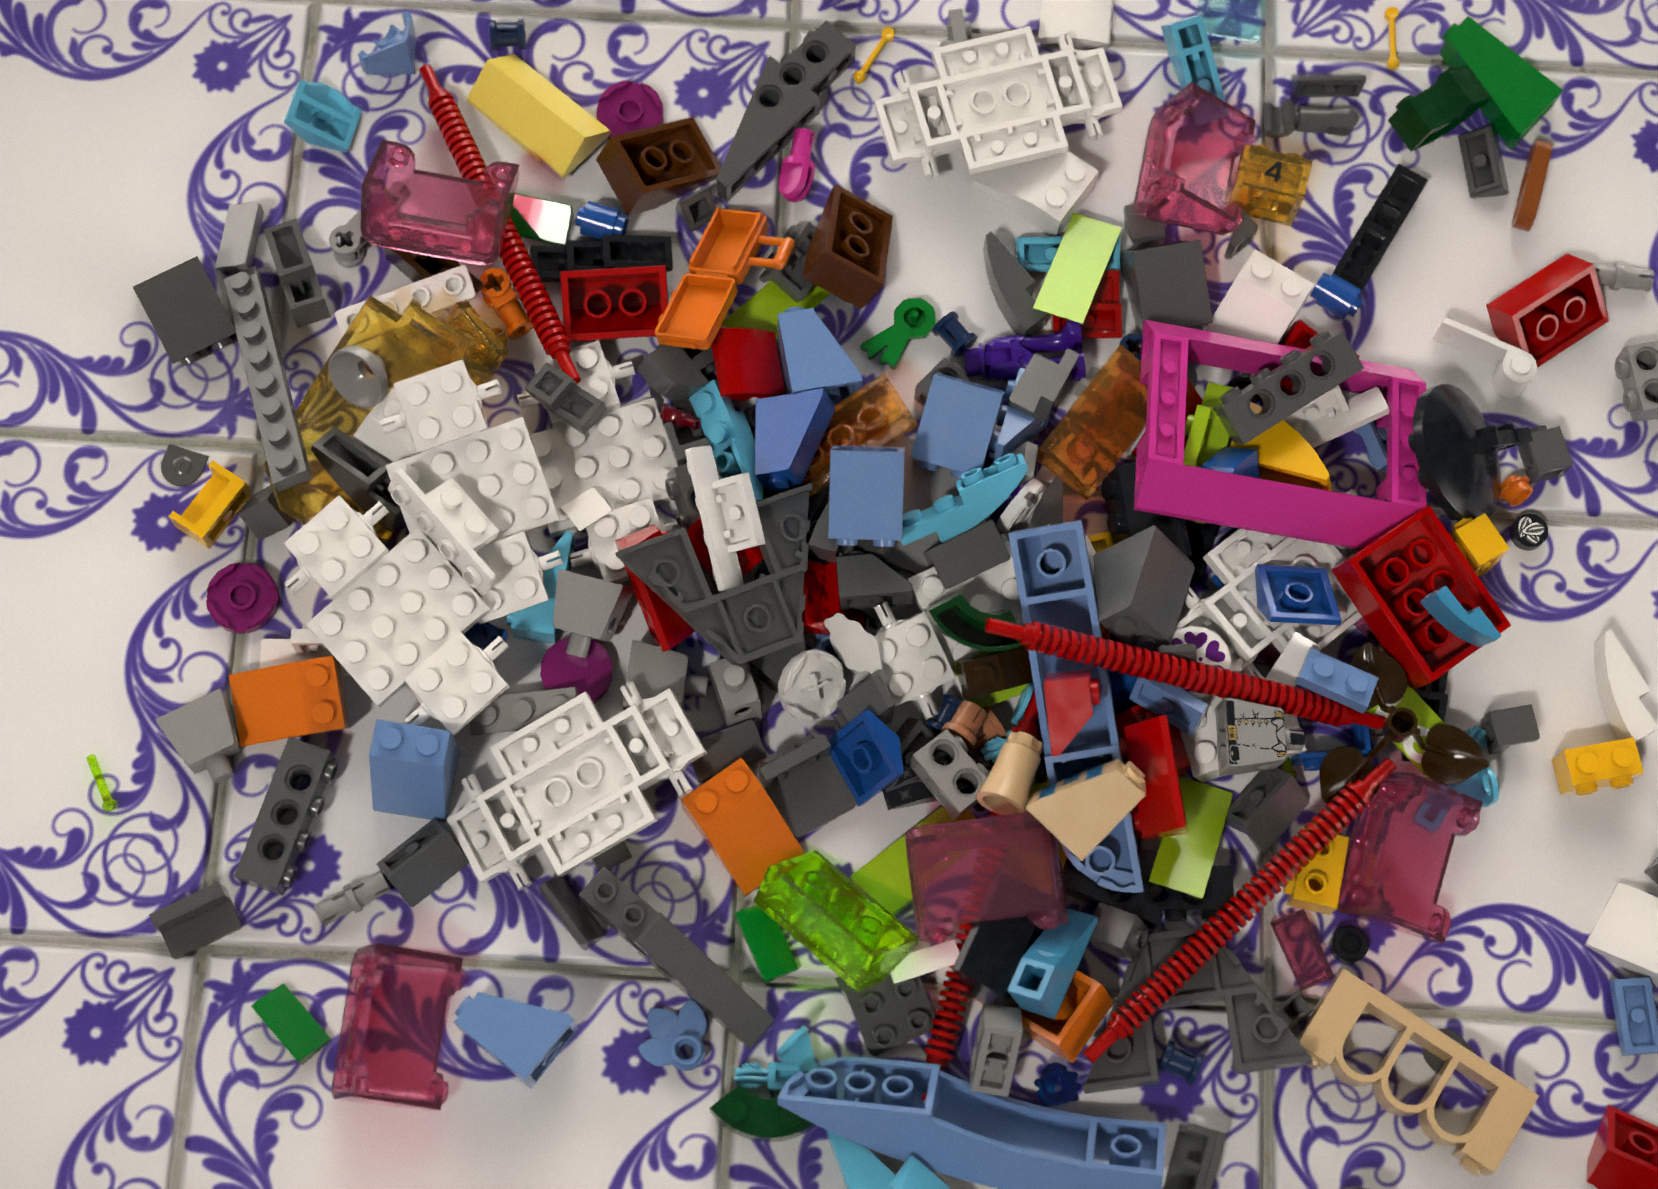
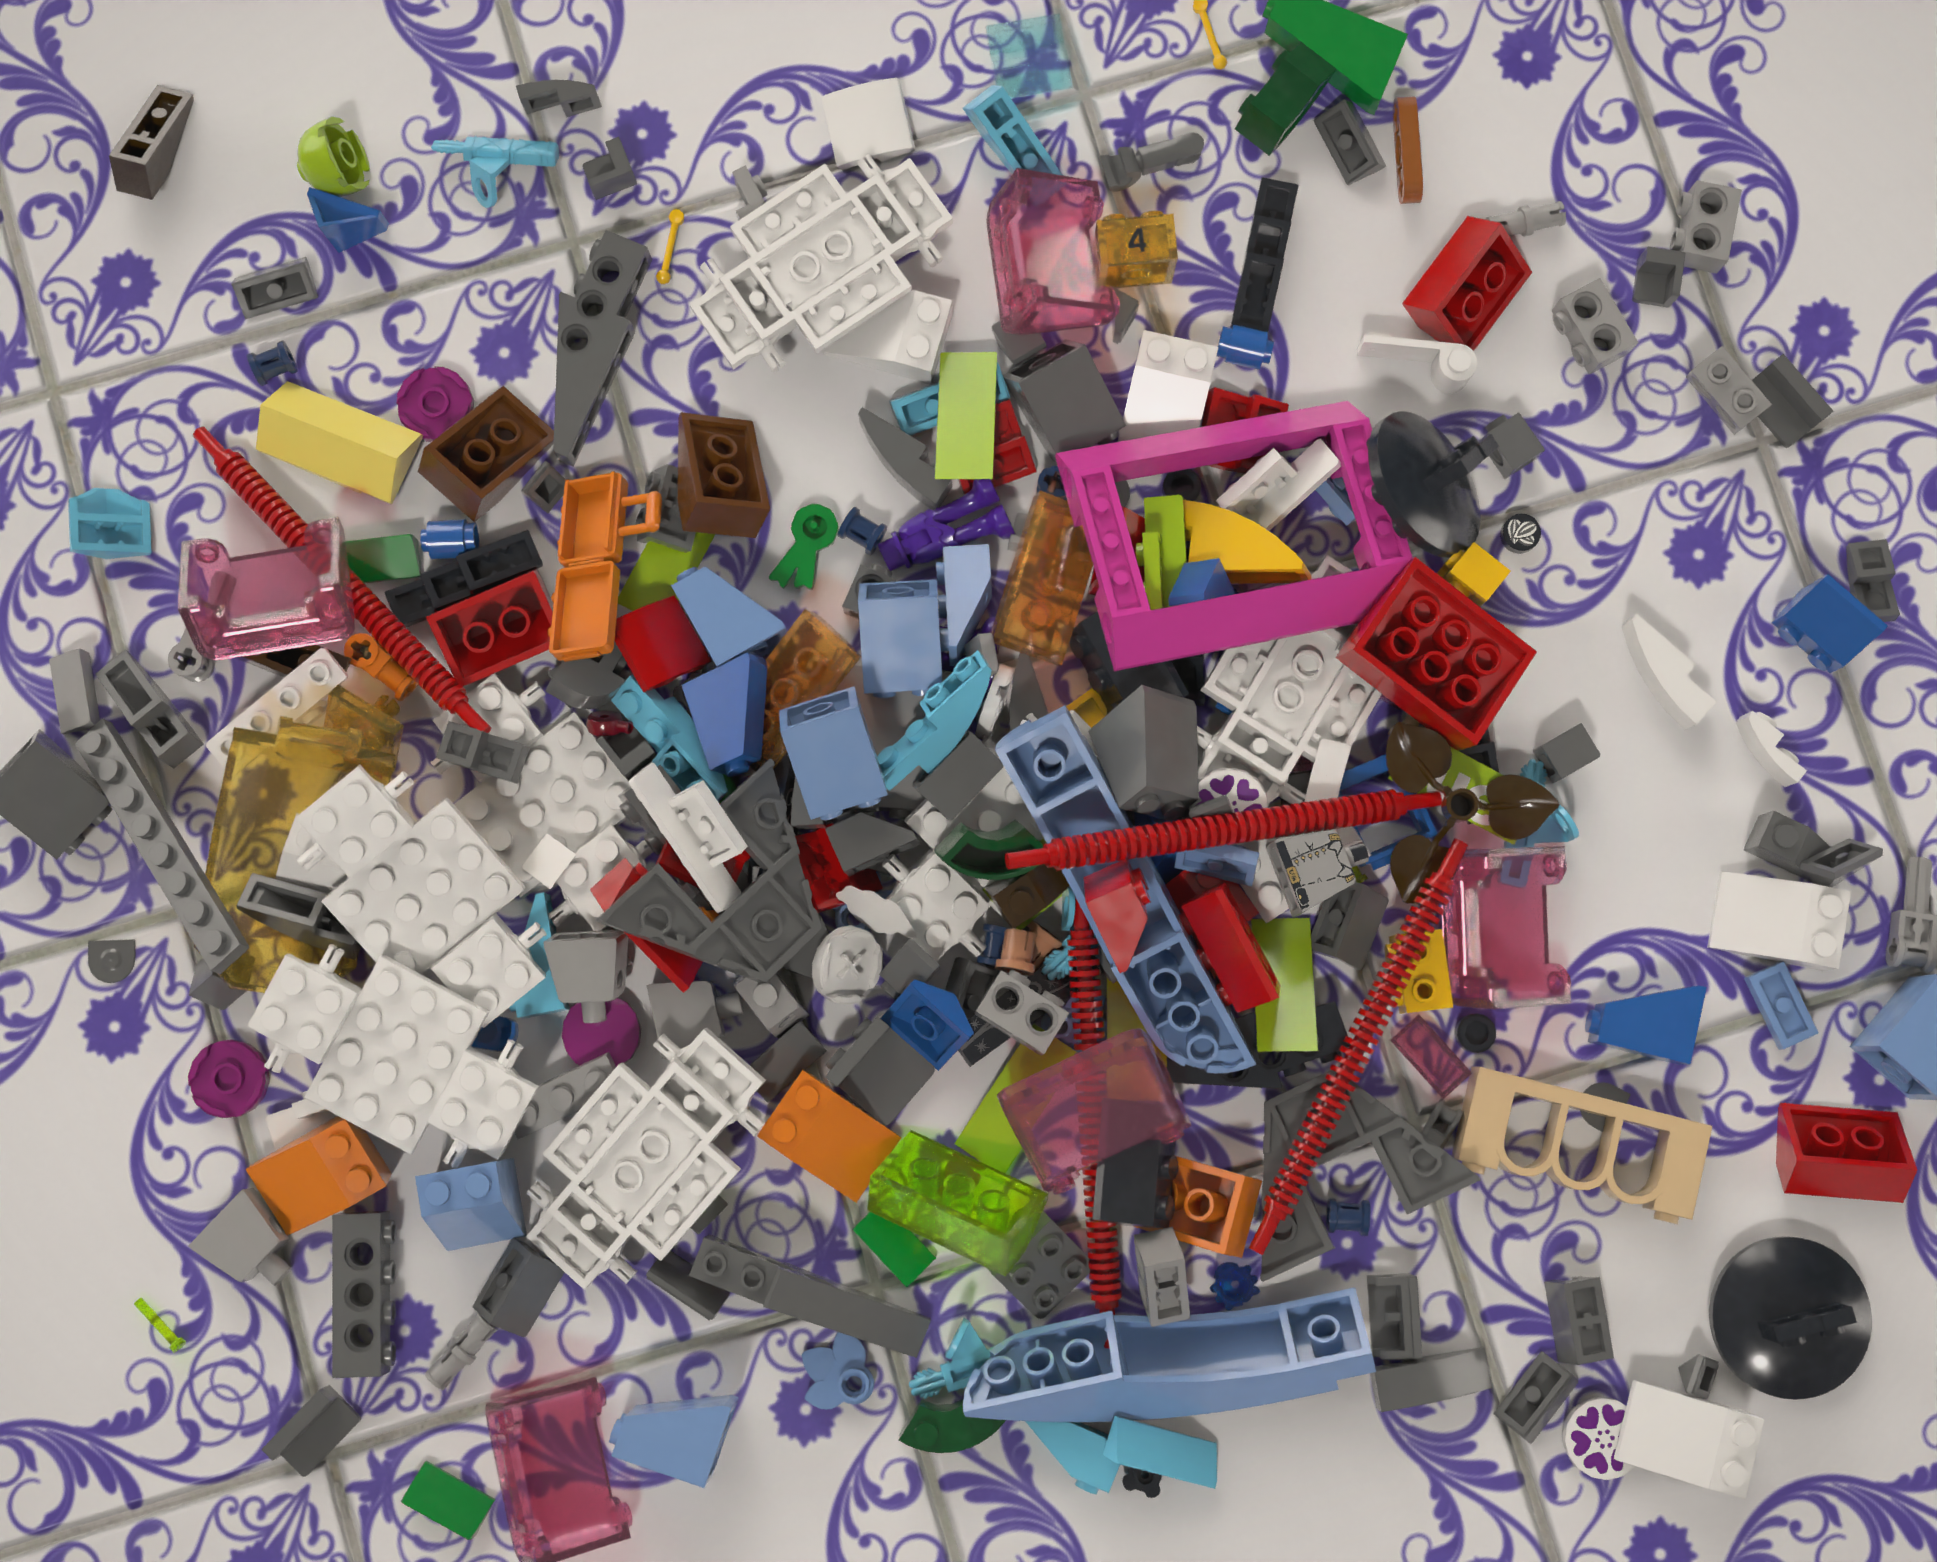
camera: 15 degrees left, 10 degrees up
yellow panel [168,460,253,550] -> none
light grey piece [328,346,388,408] -> none
medium blue slope [358,11,416,75] -> none
white bracket [388,469,500,596] -> none
dark pink arm [778,128,815,203] -> none
white sticker [886,939,959,984] -> none
tan plant [976,731,1044,818] -> none
panel [1007,348,1080,423] -> none
dark azure slope [1007,907,1099,1019] -> none
tan slope [1026,759,1146,861] -> none
dark grey brick [1089,902,1150,962] -> none
dark grey brick [1213,330,1364,445] -> none
blue slope [1255,565,1342,625] -> none
dark grey slope [1291,73,1366,97] -> none
medium blue plate [1295,648,1378,713] -> none
dark azure slope [1420,586,1502,647] -> none
orange plate [1500,475,1533,507] -> none
yellow brick [1551,737,1644,796] -> none
none -> blue slope [1585,985,1707,1065]

